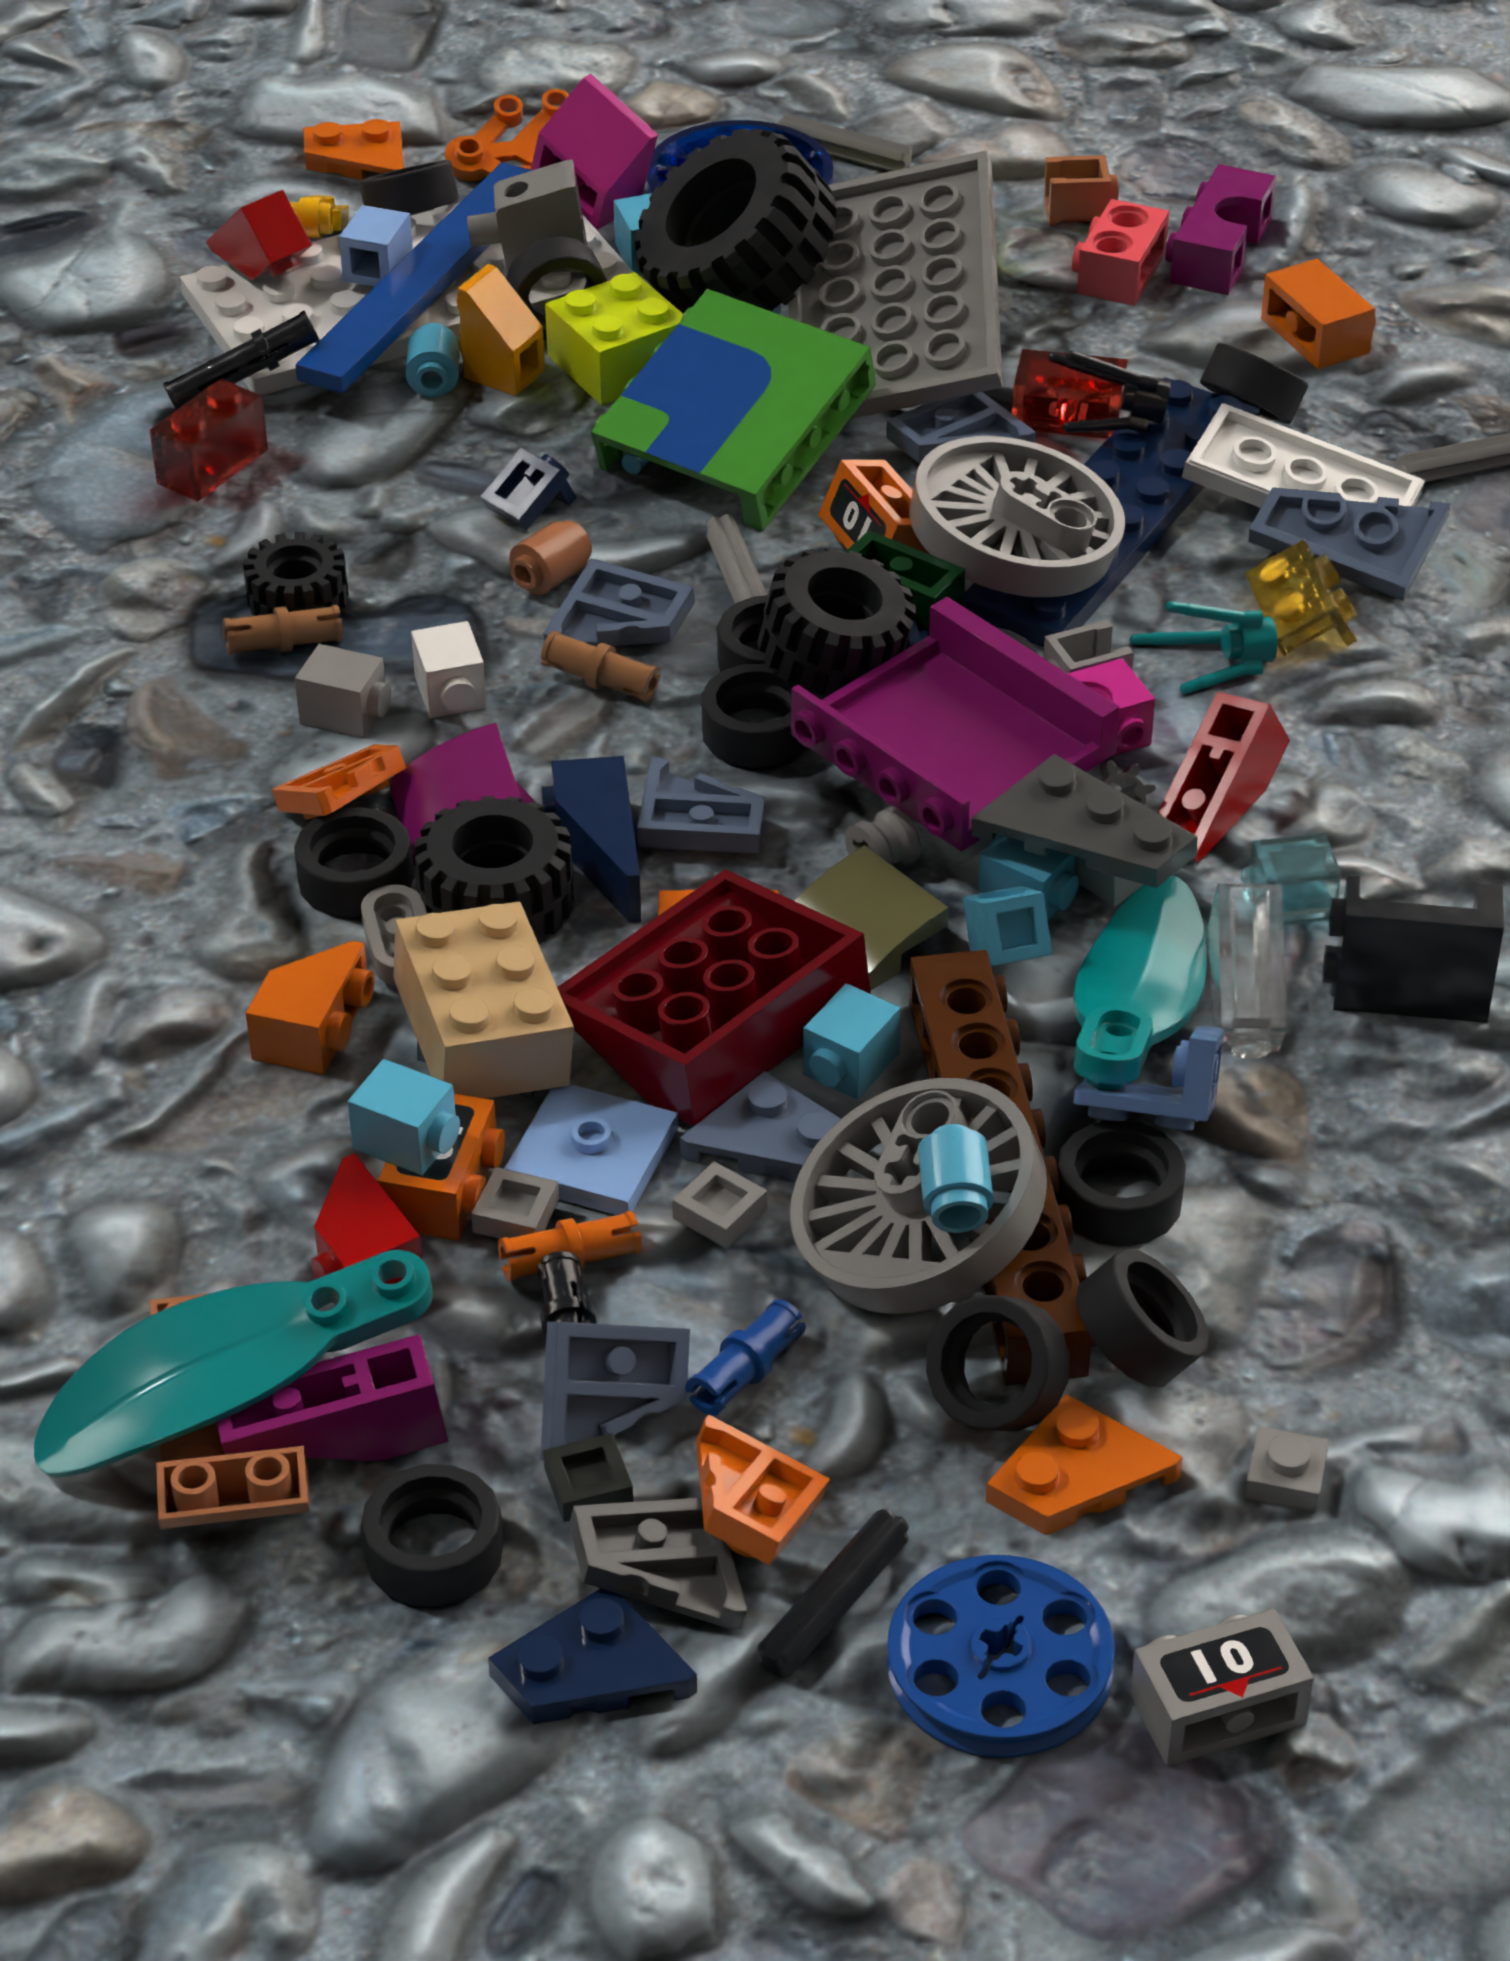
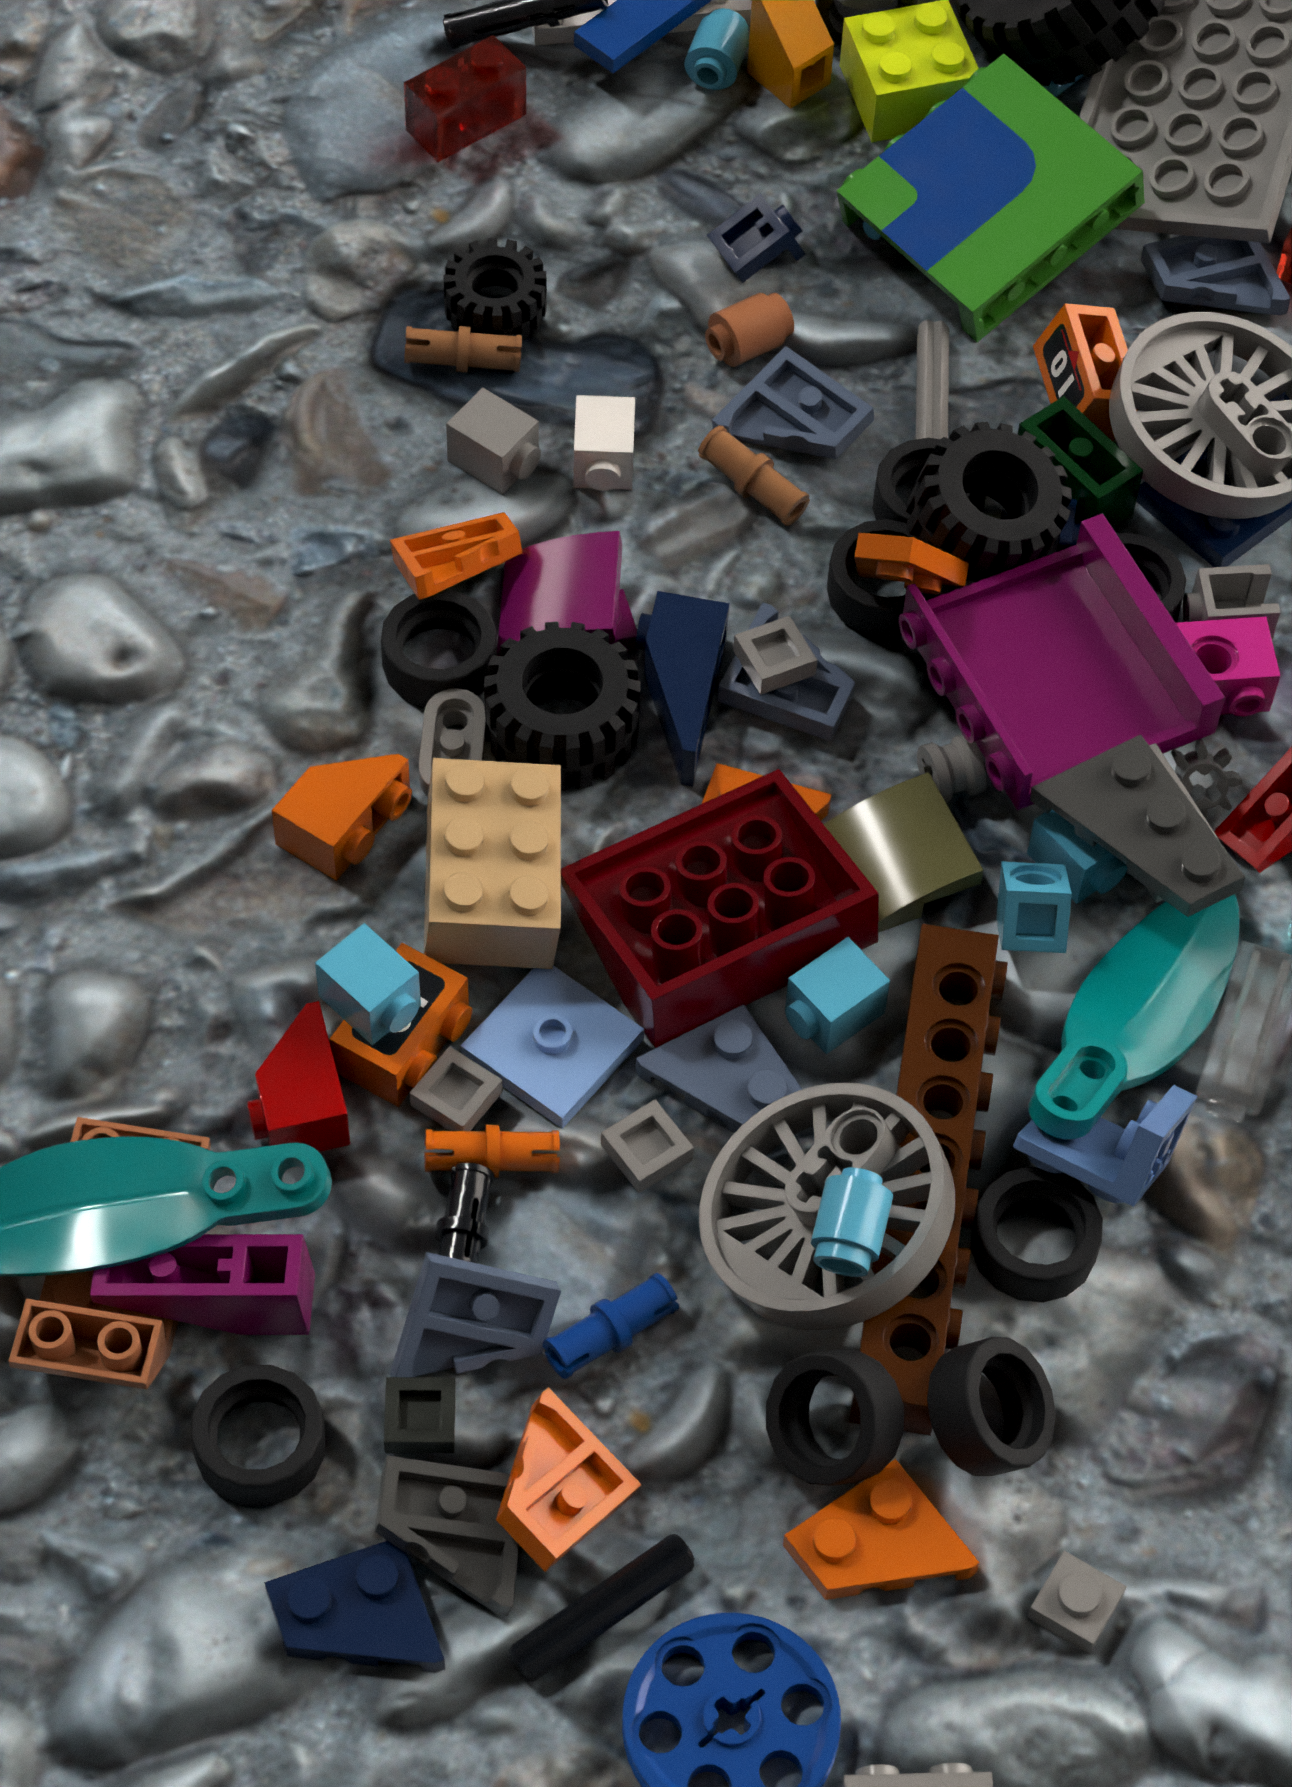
camera: 15 degrees right, 15 degrees up
none -> light grey plate [733,615,817,695]
none -> orange wing [854,533,969,594]

